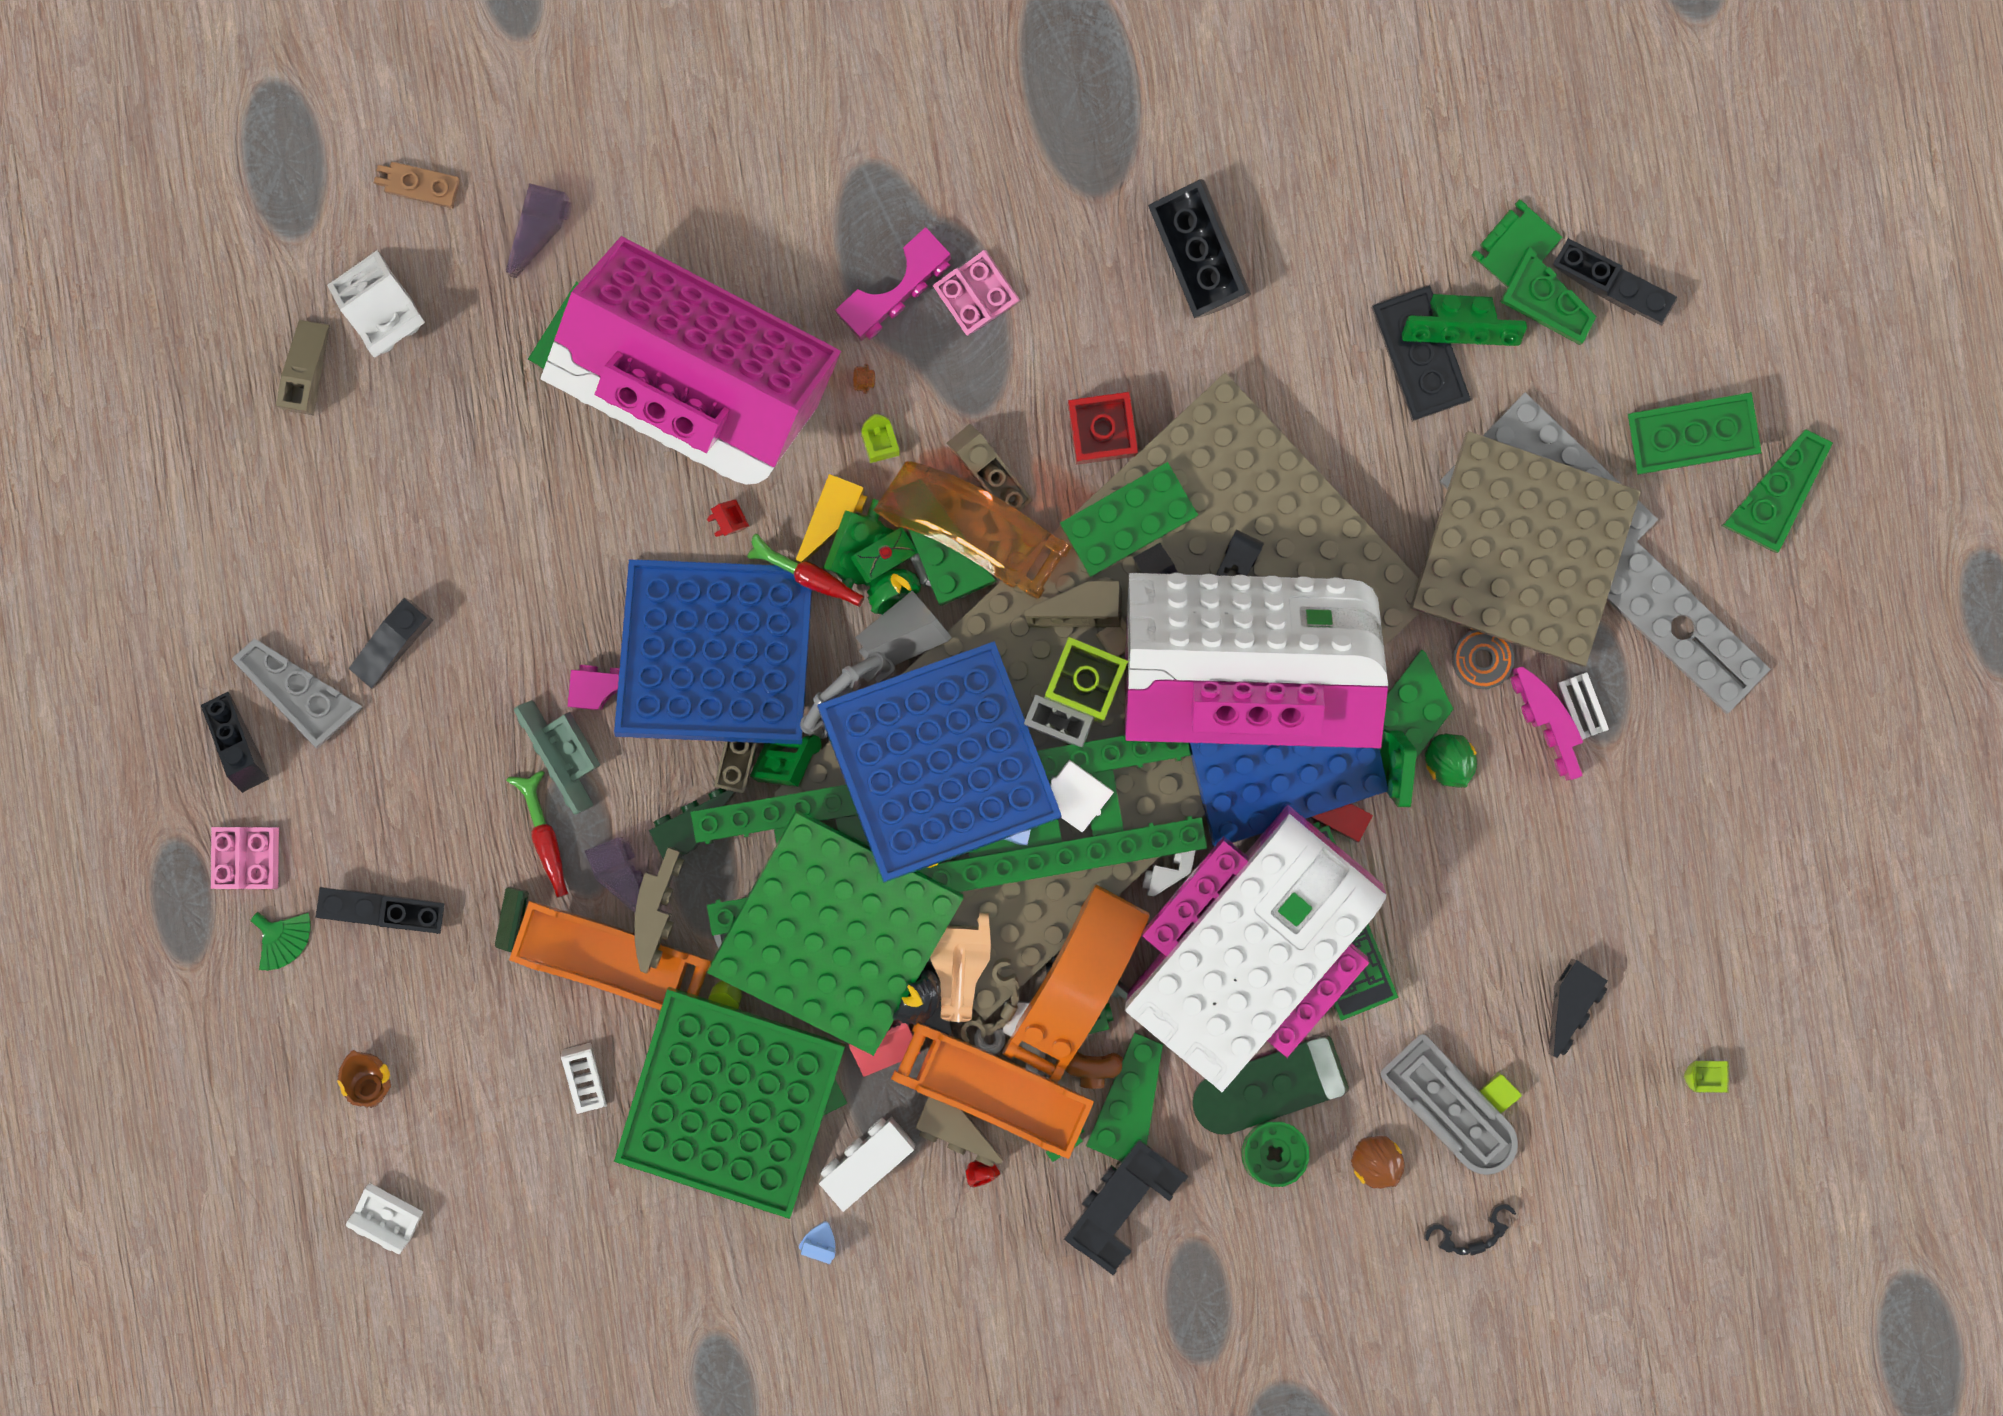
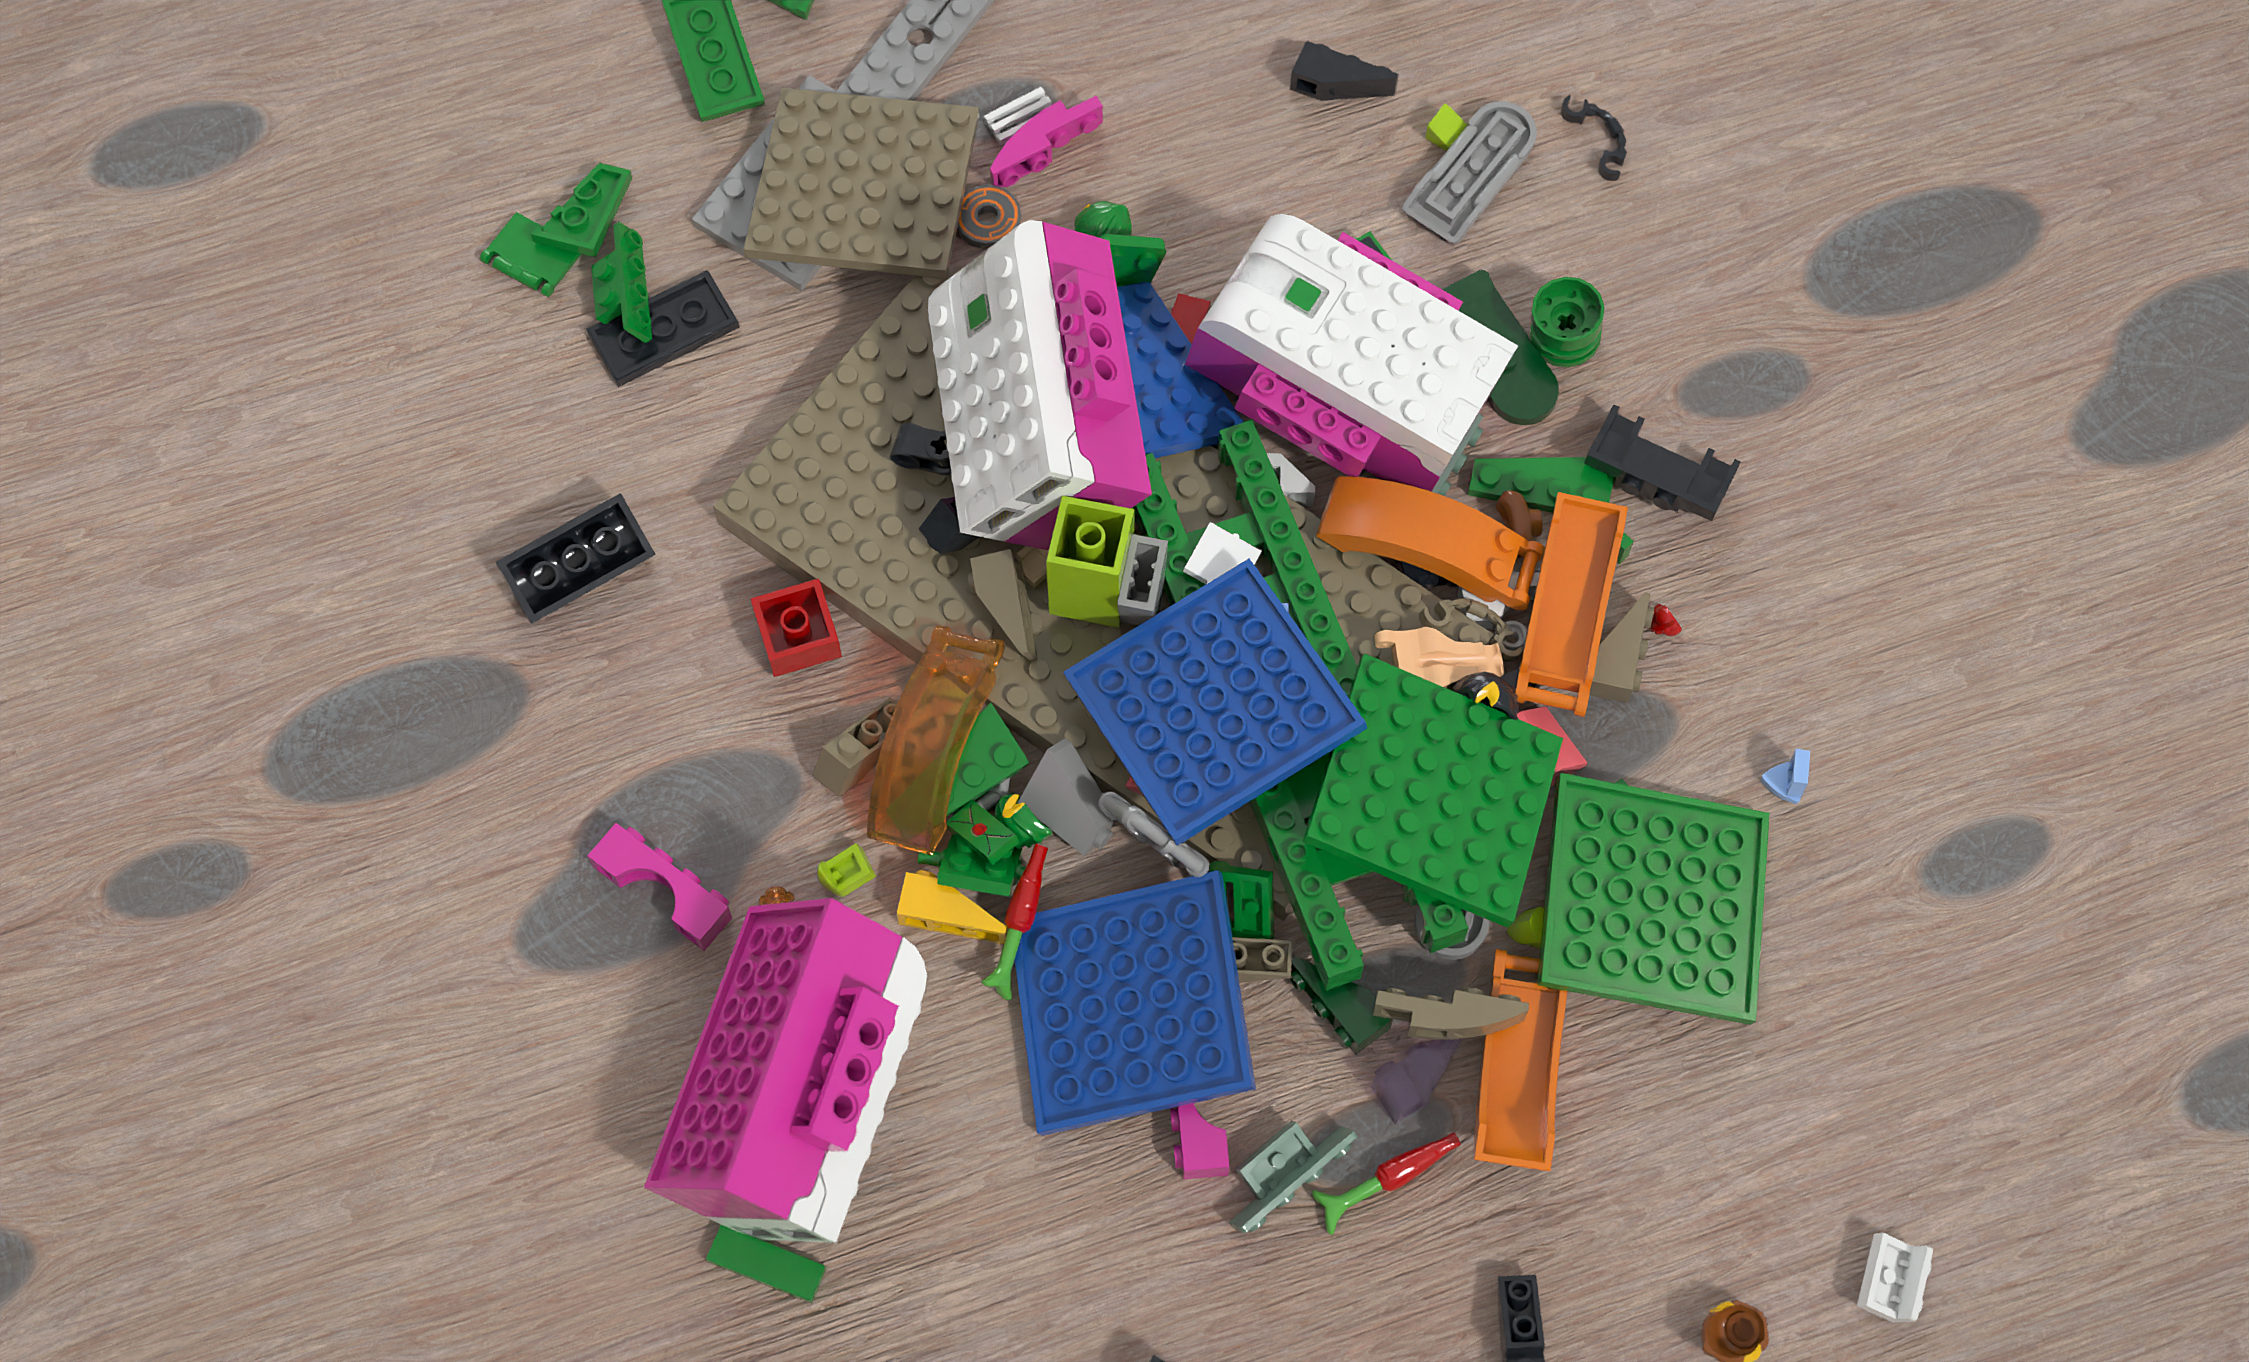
camera: 105 degrees left, 20 degrees down
dark green slope [495,887,529,952] -> none
clear purple slope [506,183,572,278] -> none
white slope [561,1043,607,1114] -> none
red tile [707,499,749,537] -> none
white brick [819,1116,916,1212] -> none
bright pink slope [932,250,1021,336] -> none
green plate [1060,462,1198,577] -> none
dark orange hair [1351,1136,1404,1189] -> none
black slope [1553,238,1677,326] -> none

